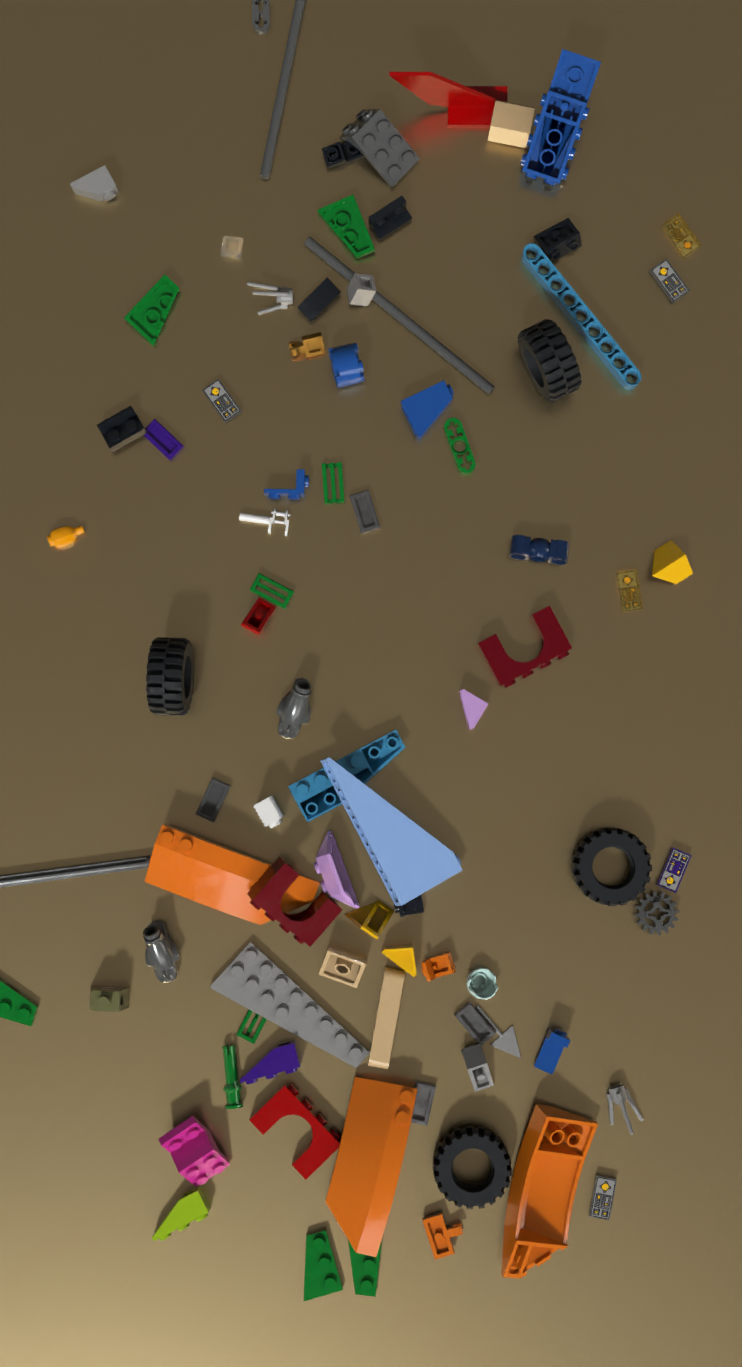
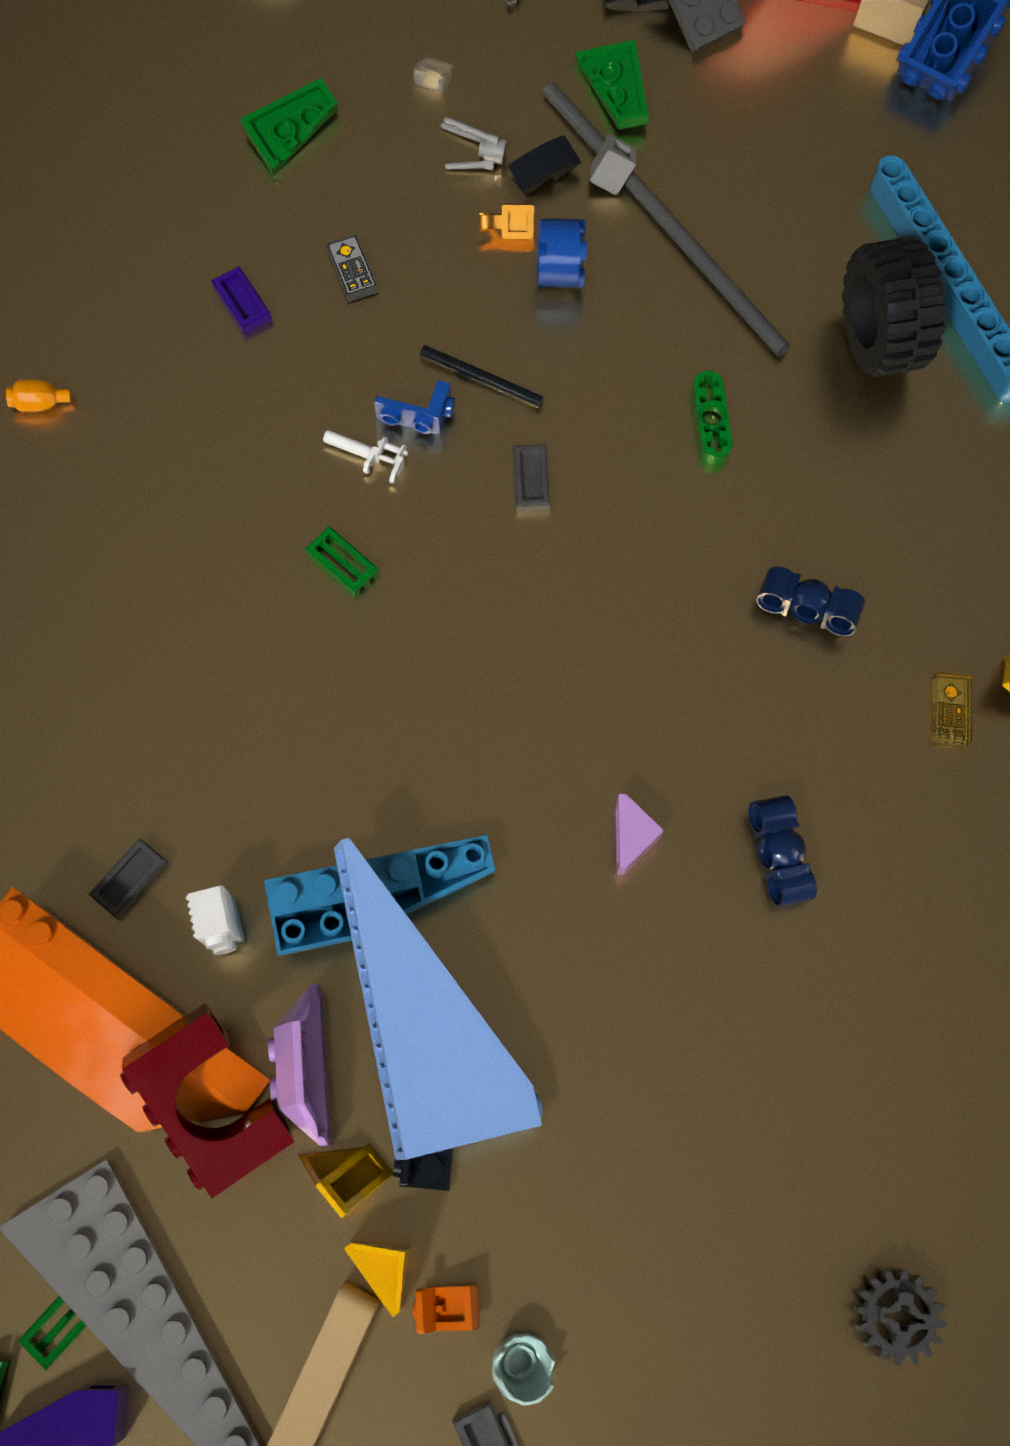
camera: 15 degrees right, 15 degrees down
black bracket [97,406,147,453] -> none
black tyre [146,637,194,716] -> none
red slope [241,597,277,635] -> none
dark grey animal [276,678,311,739] -> none
tan slope [319,944,367,988] -> none
green tile [322,462,345,504] -> none
black bracket [369,196,412,240] -> none
blue slope [400,380,454,440] -> none
dark red arch [477,605,572,688] -> none
black bracket [534,218,582,262] -> none
black tyre [571,827,652,906] -> none
tile [656,847,691,893] -> none
none -> black bar [420,345,544,409]
none -> dark blue piece [748,795,817,907]

